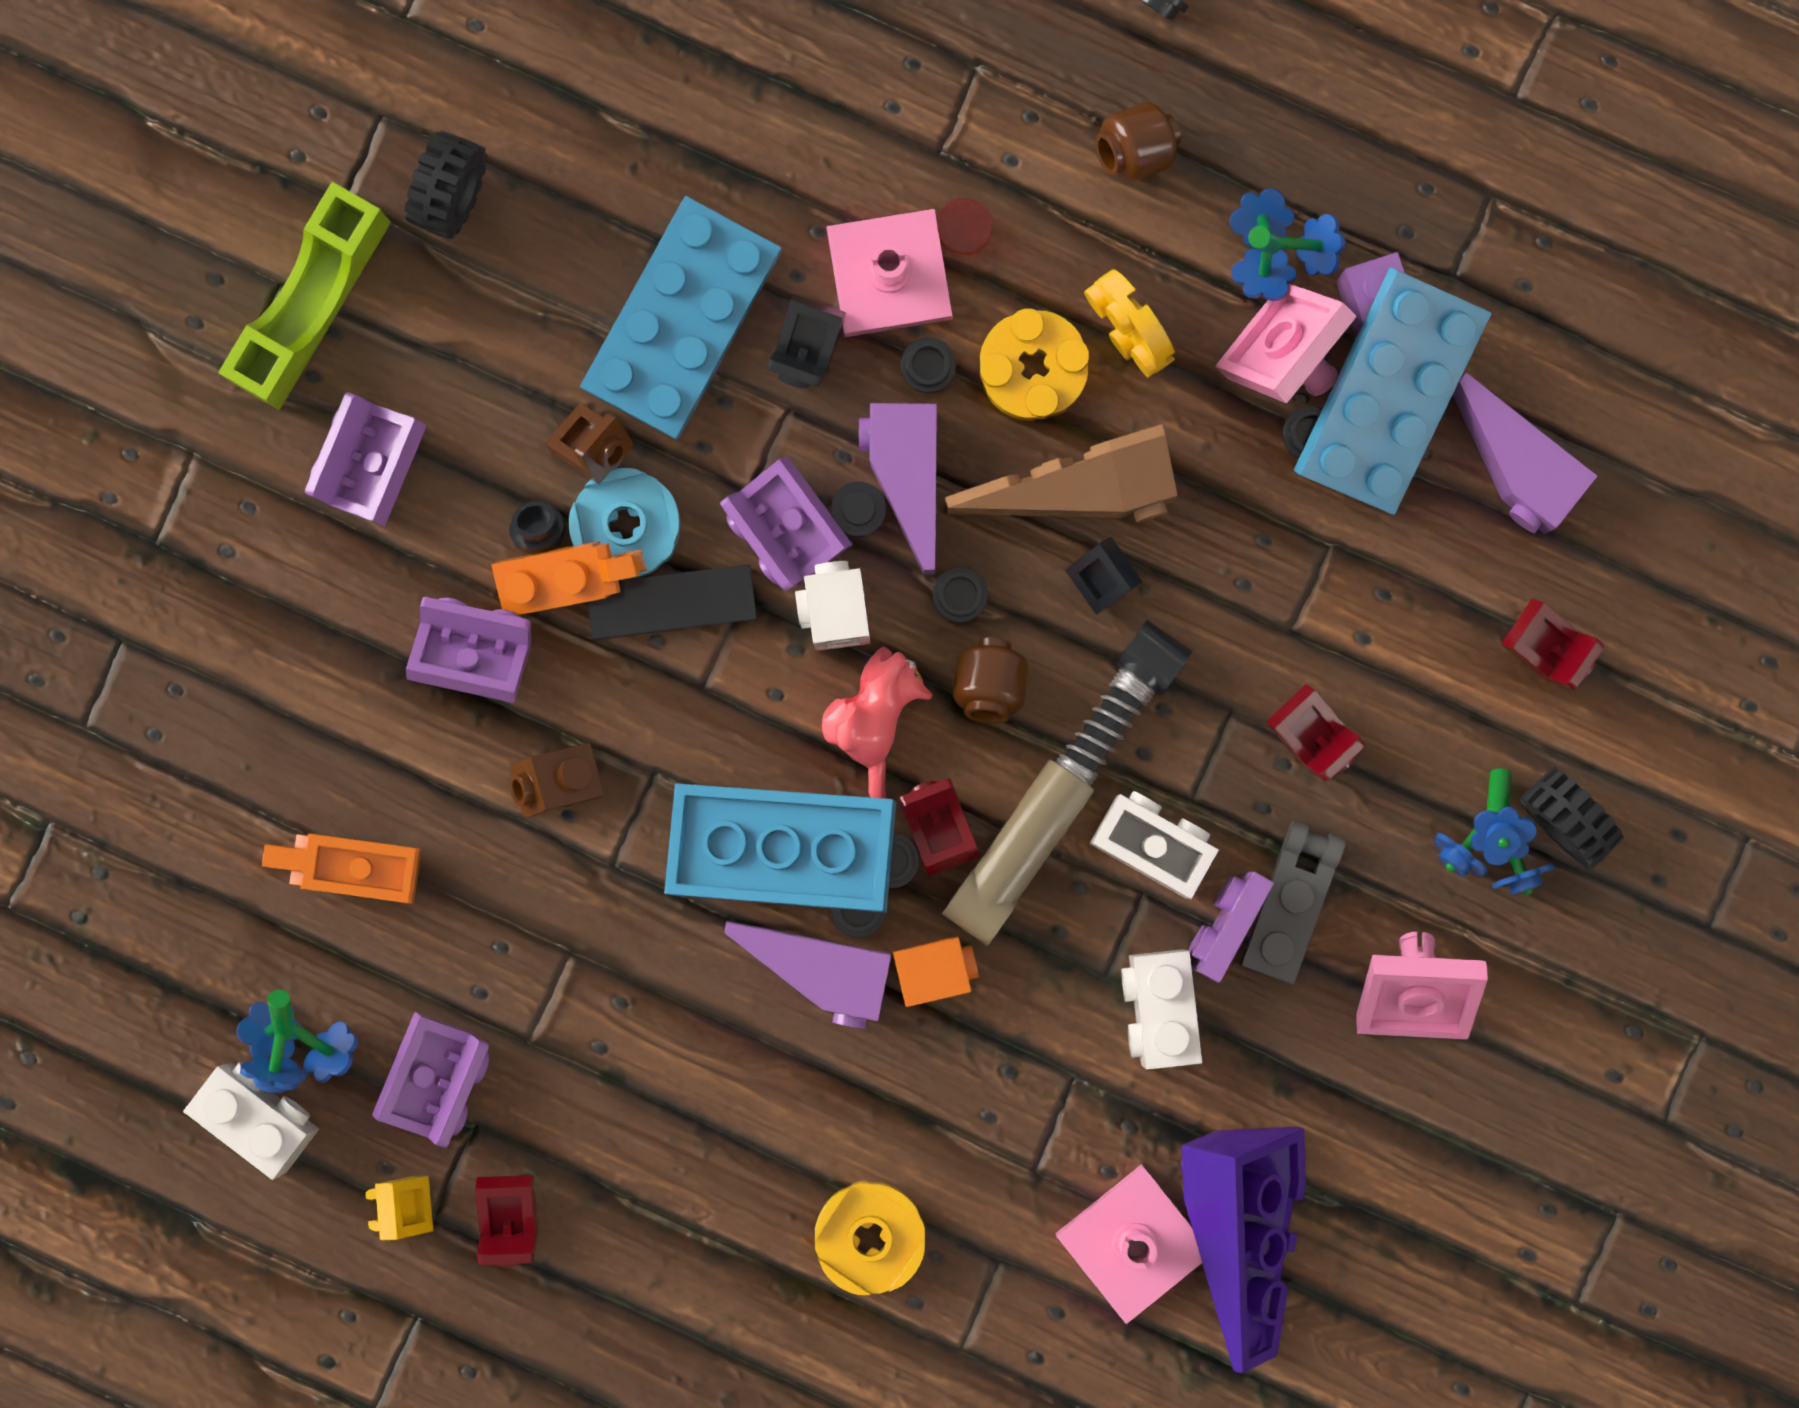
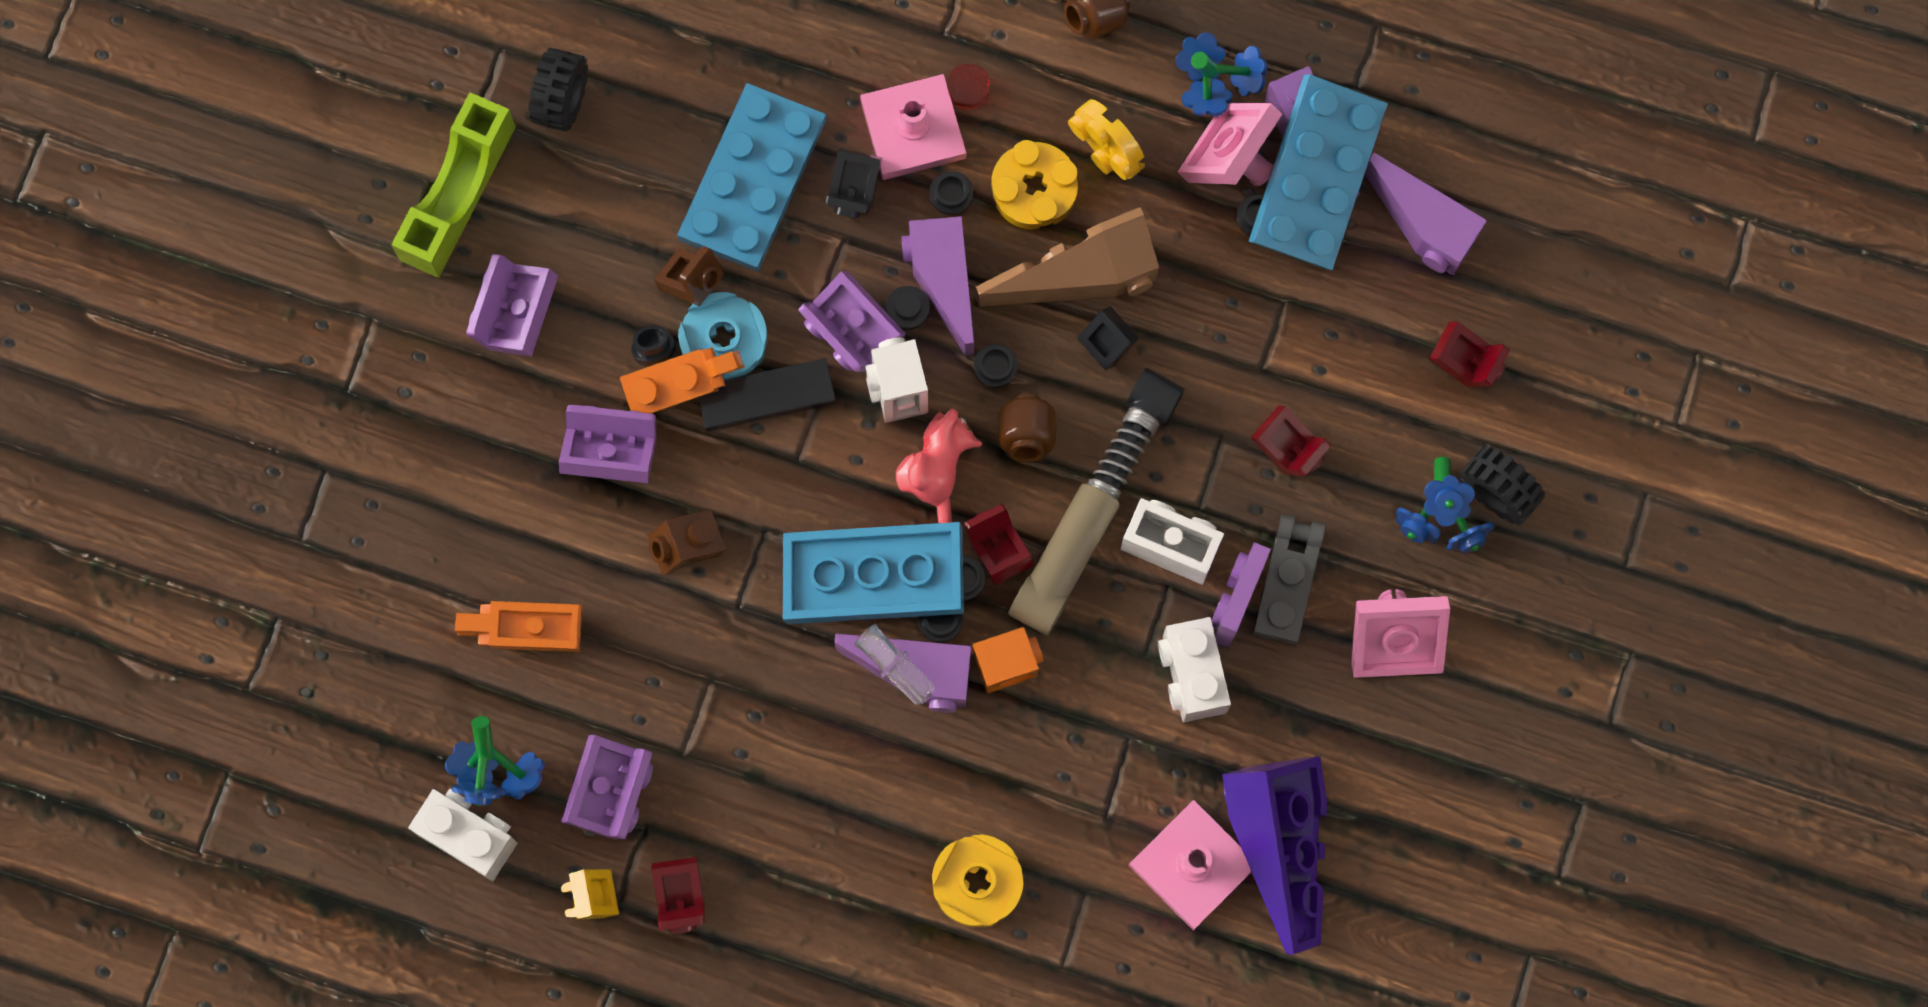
camera: 10 degrees left, 10 degrees down
none -> clear axle [855,624,935,706]

